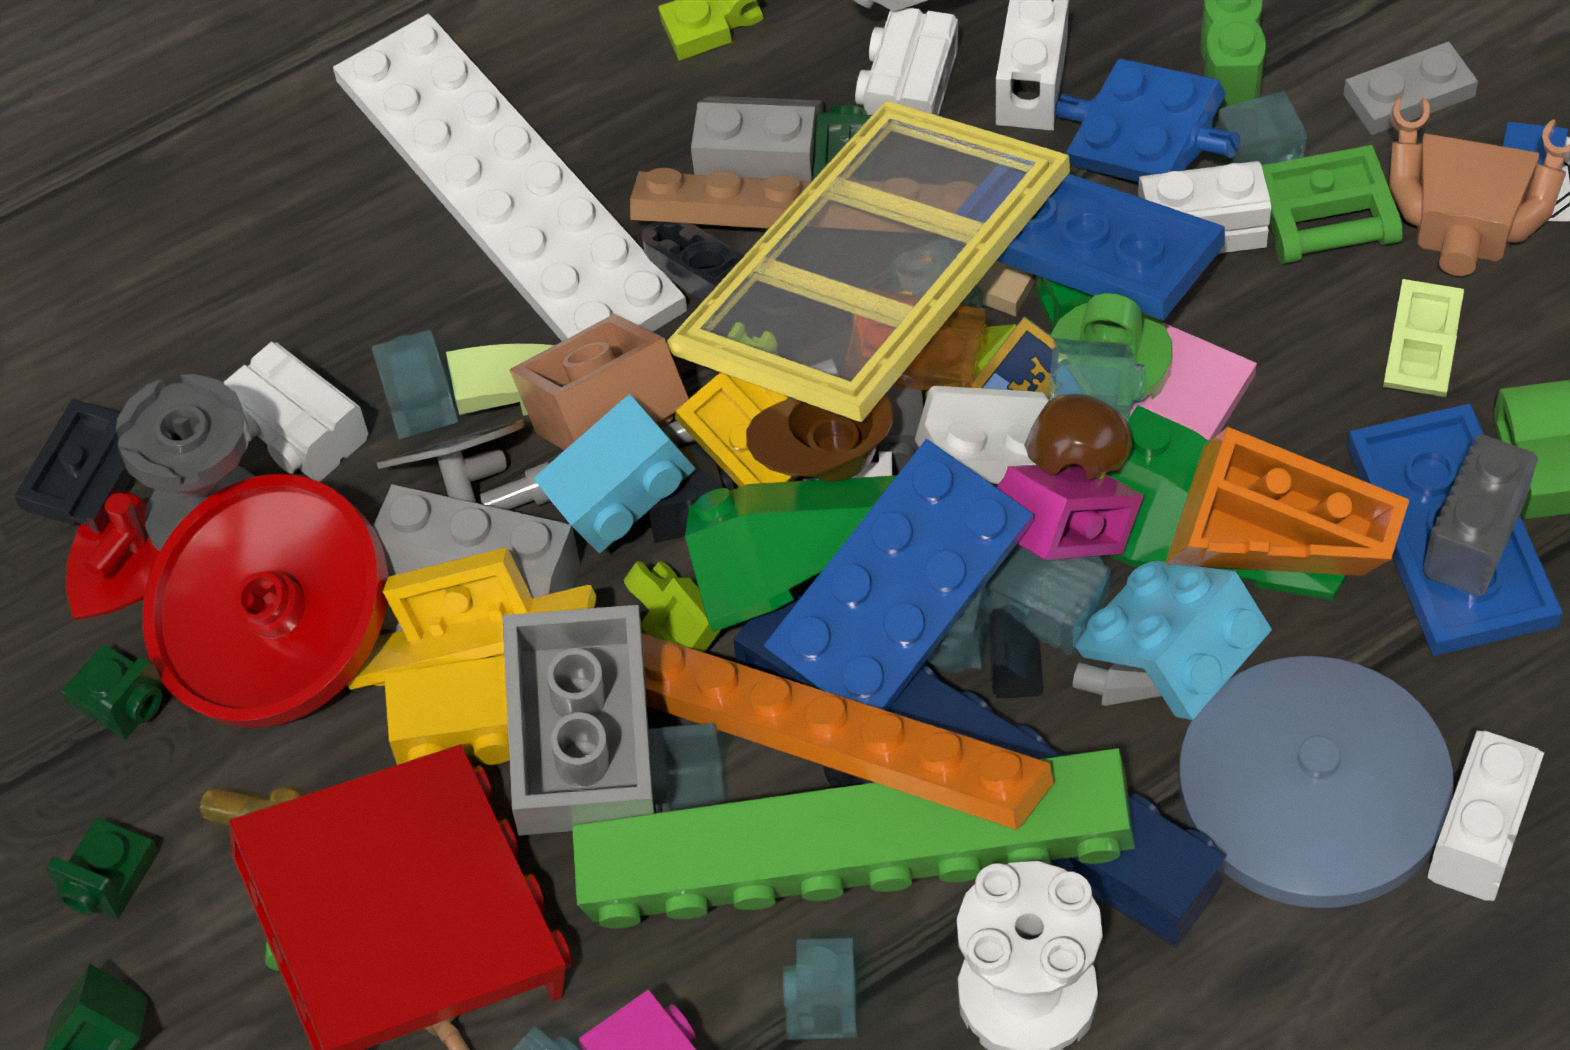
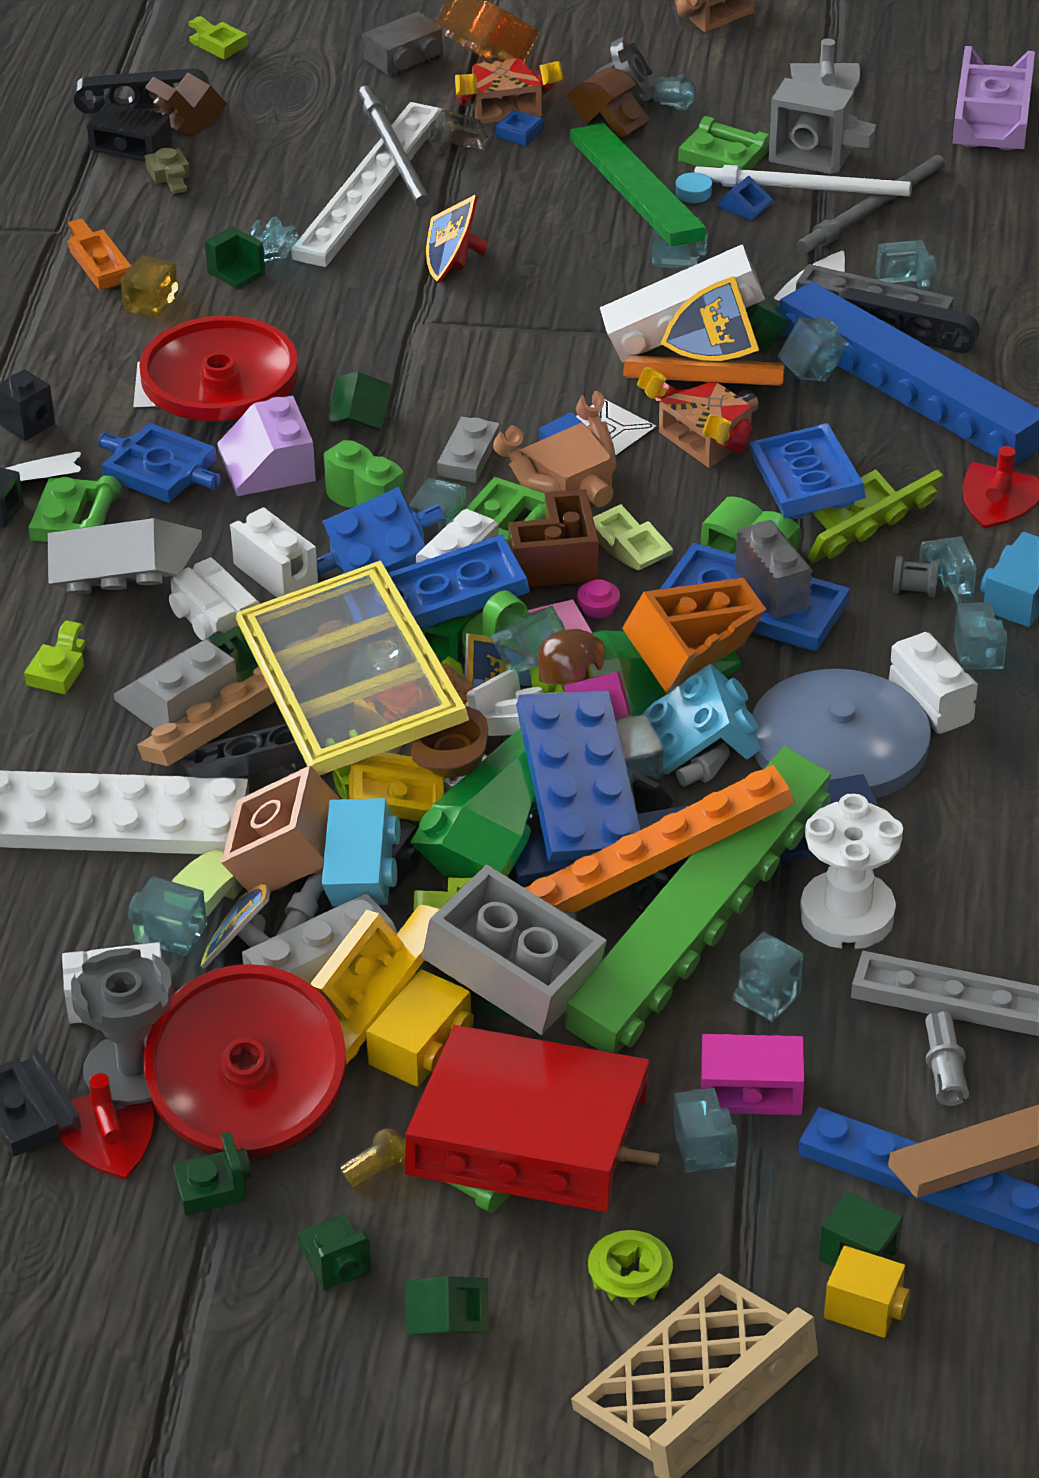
camera: 55 degrees left, 15 degrees down
none -> reddish brown brick [508,489,598,588]
none -> dark pink plate [577,579,620,618]

